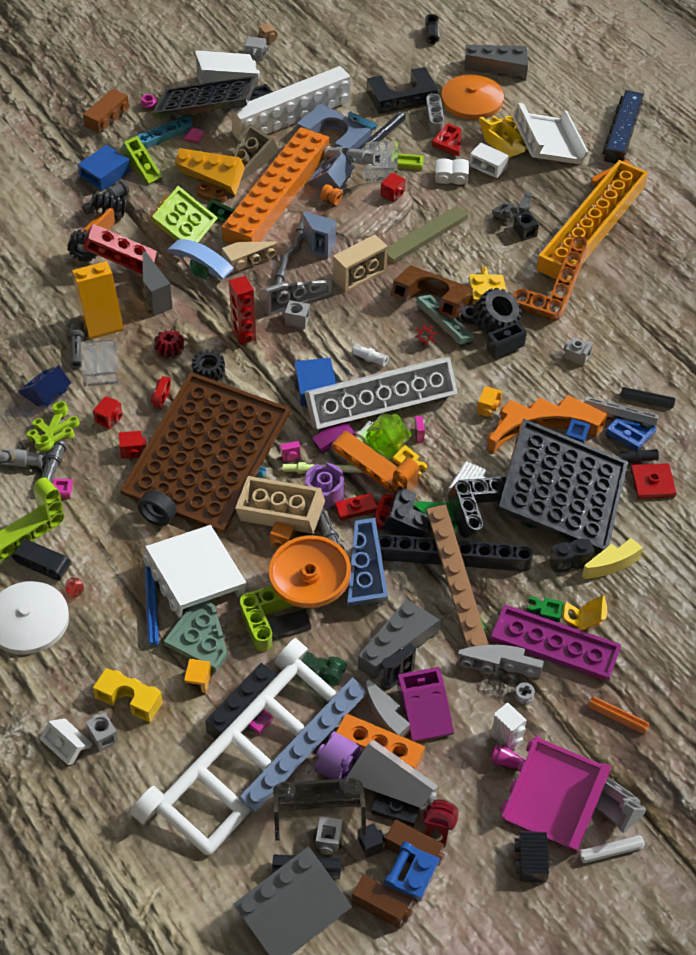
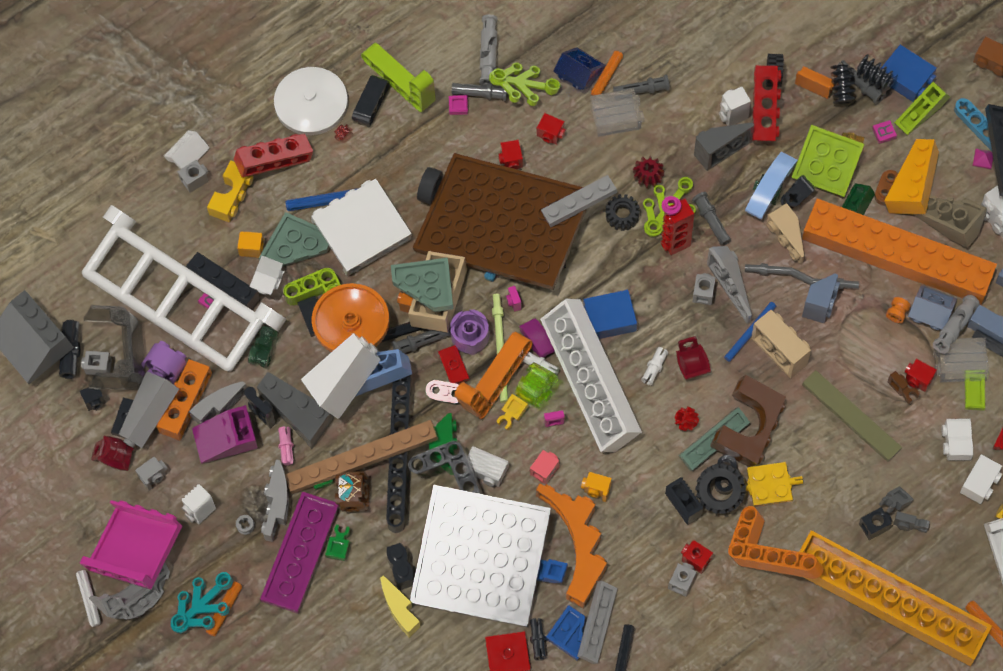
camera: 90 degrees right, 15 degrees up
light orange slope [72,261,124,340] -> none
red plate [151,376,171,409] -> none
sand blue plate [238,677,367,814] -> none
reddish brown arch [352,820,445,929] -> none
black brick [382,486,429,537] -> none
blue plate [383,842,440,901] -> none
dark pink cone [490,744,524,769] -> none
black brick [514,831,549,883] -> none
yellow piece [562,596,607,631] -> none
none -> light grey brick [135,457,168,491]
none -> teal plant [171,572,233,633]
none -> red brick [233,133,313,178]
none -> white brick [250,256,284,295]
none -> bright pink axle [278,426,294,466]
none -> white slope [301,333,381,419]
none -> reddish brown brick [335,471,370,512]
none -> sand green plate [391,258,454,312]
none -> coral brick [530,450,559,485]
none -> light grey plate [541,175,617,227]
none -> orange axle [591,50,623,98]
none -> lime plant [643,177,696,237]
none -> dark pink plate [662,196,681,215]
none -> dark red piece [676,336,711,380]
none -> red brick [681,540,713,574]
none -> dark grey pin [692,192,731,246]
none -> white brick [719,87,751,126]
none -> blue bar [724,302,776,362]
none -> black piece [780,175,816,209]
none -> black piece [857,54,898,93]
none -> dark pink tile [872,120,897,144]
none -> reddish brown plate [888,370,920,404]

